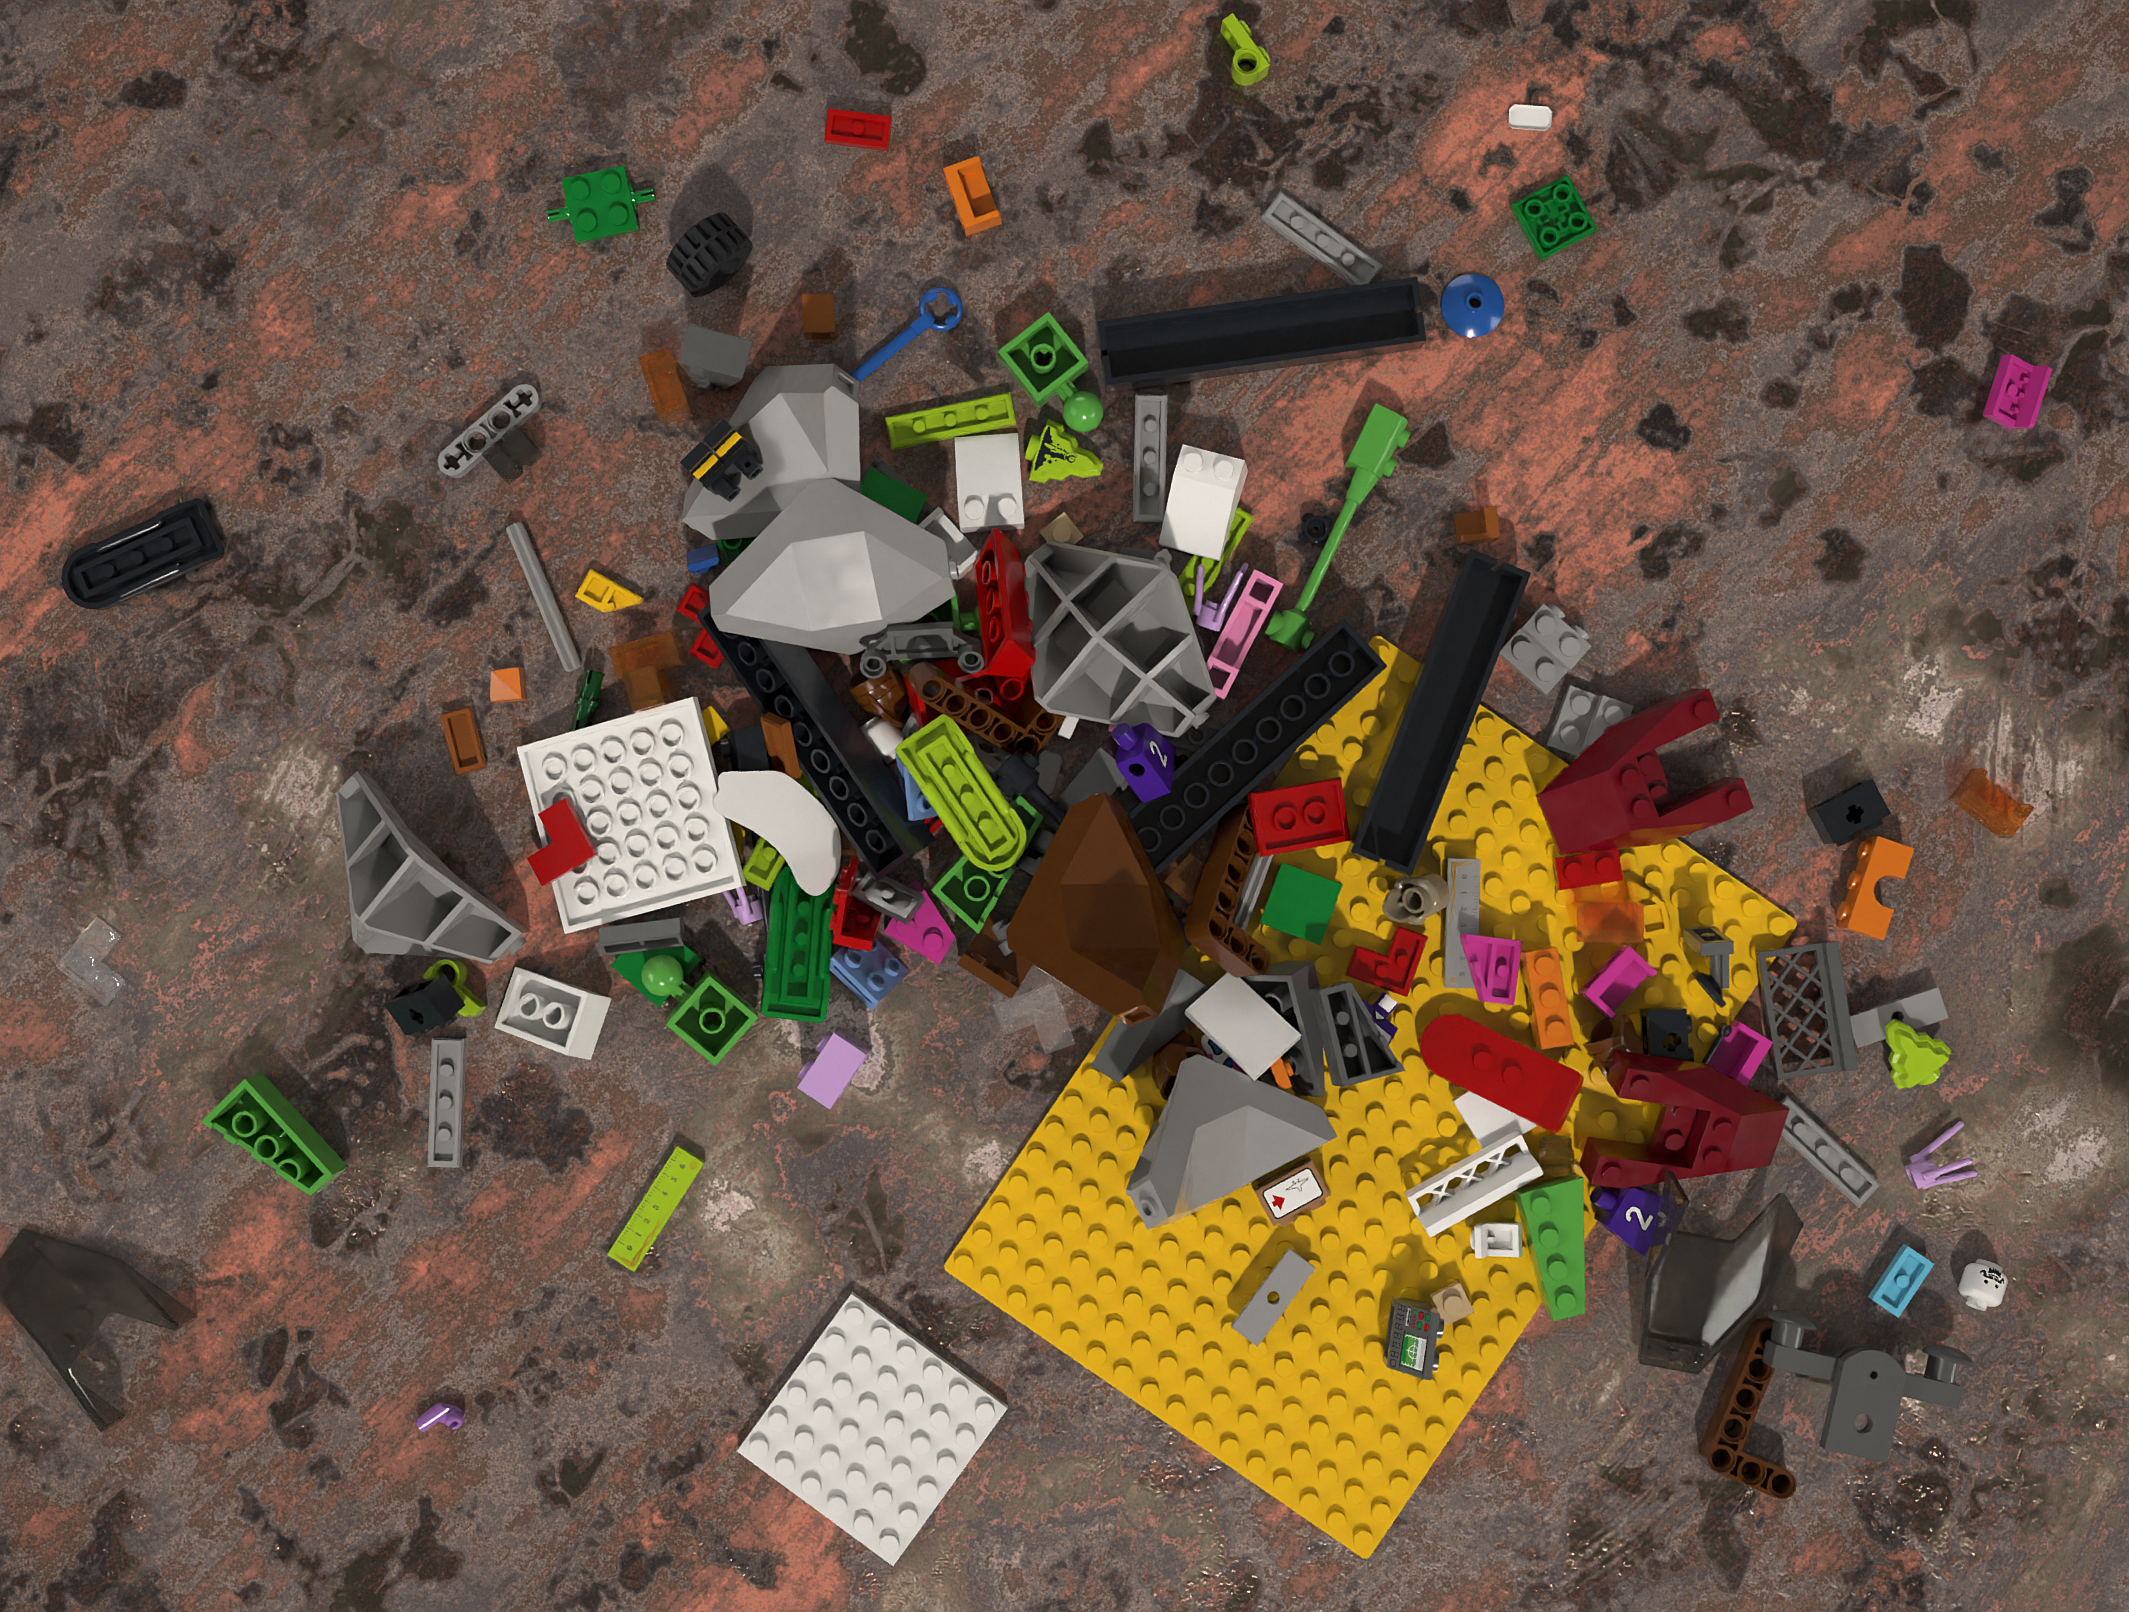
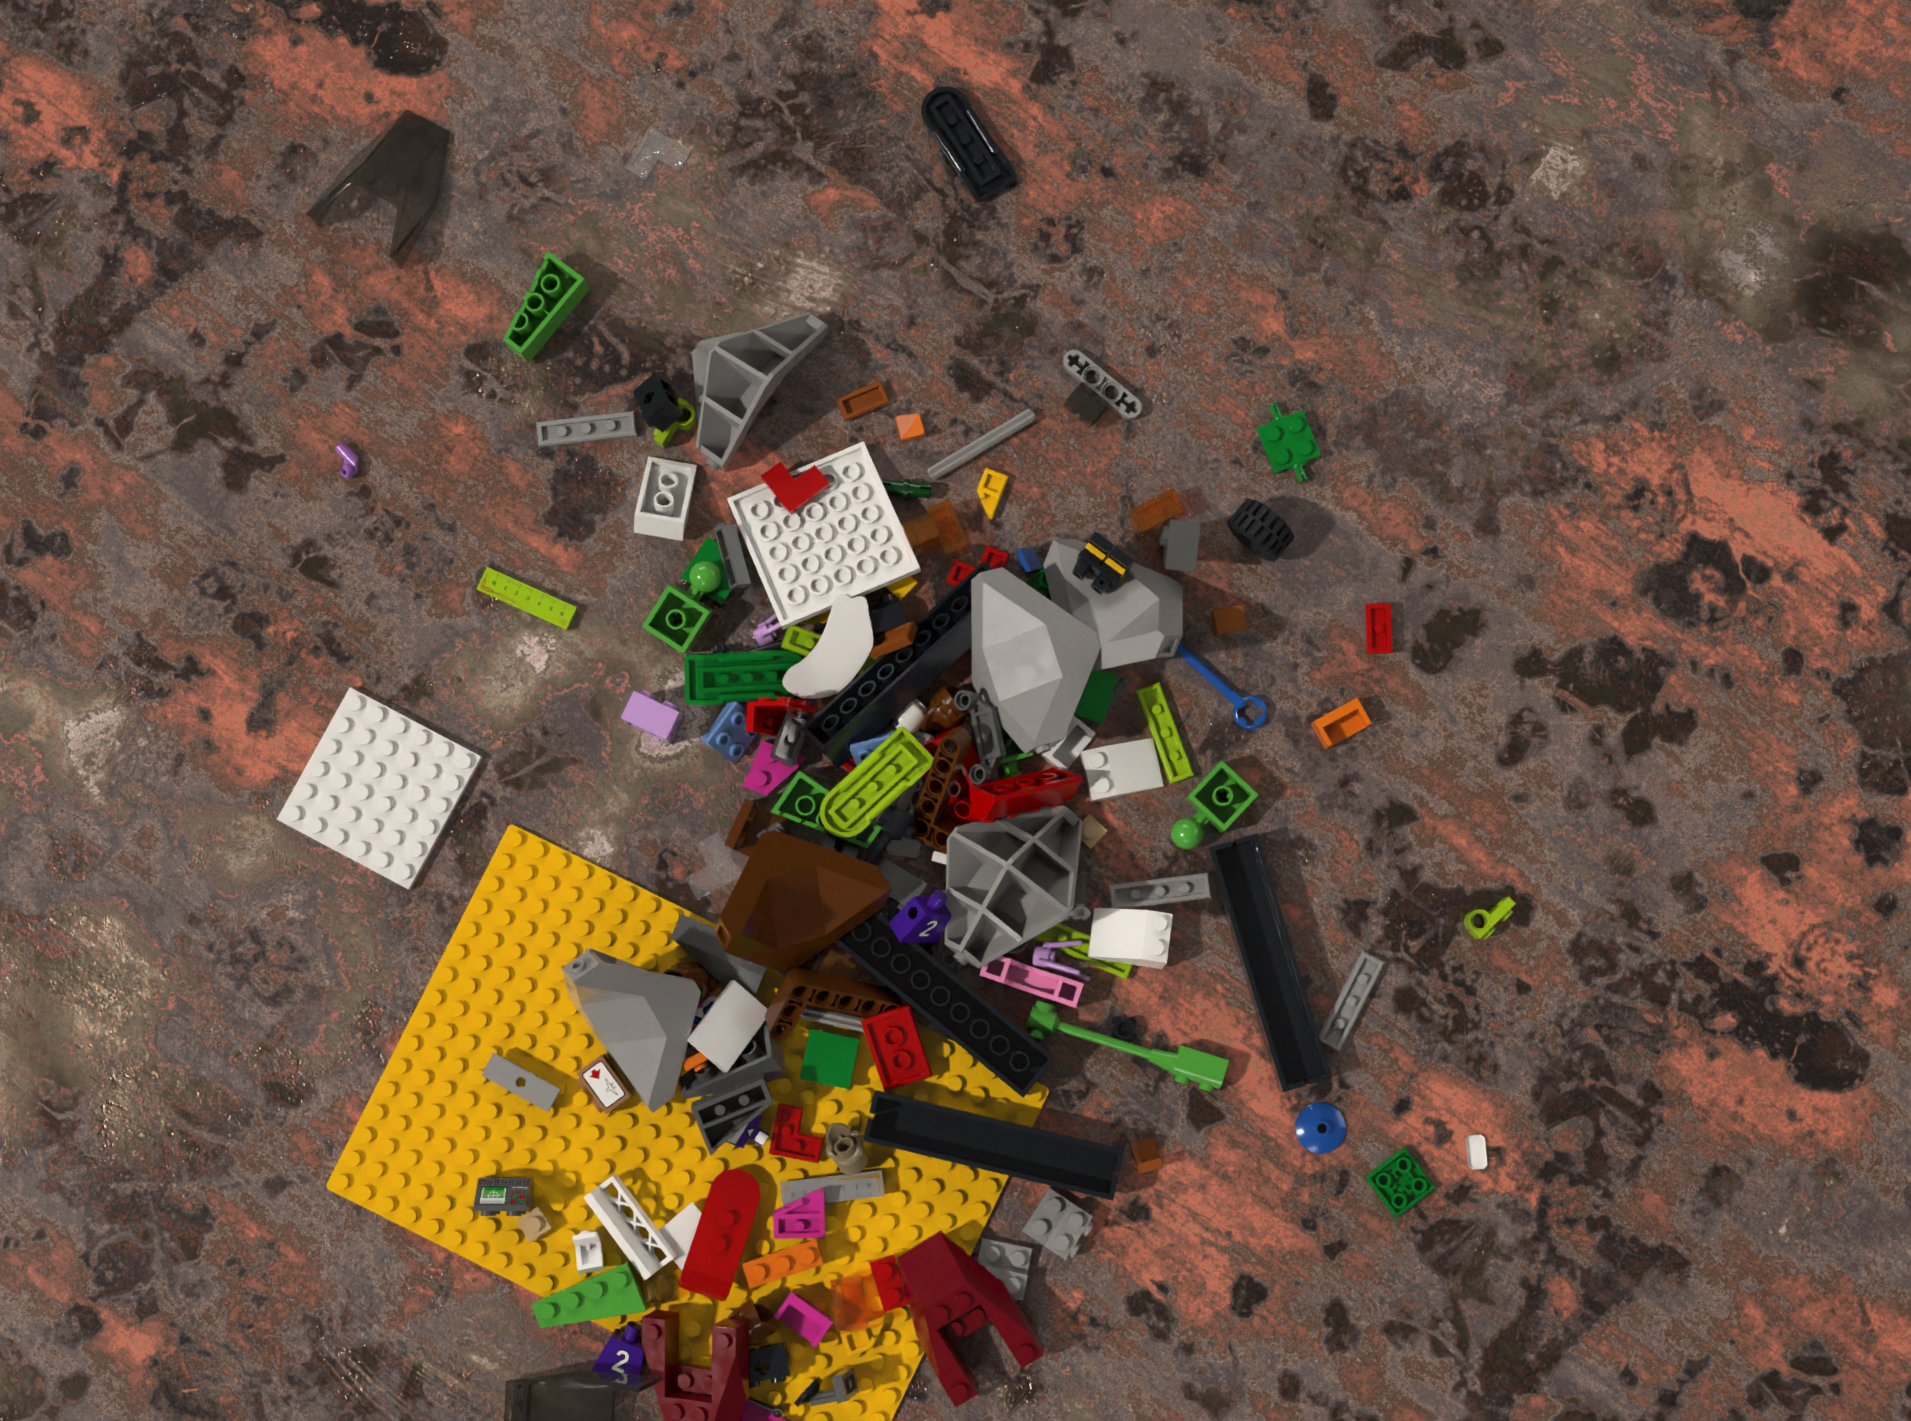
camera: 80 degrees right, 5 degrees down
lime rock [1025,419,1103,484] -> none

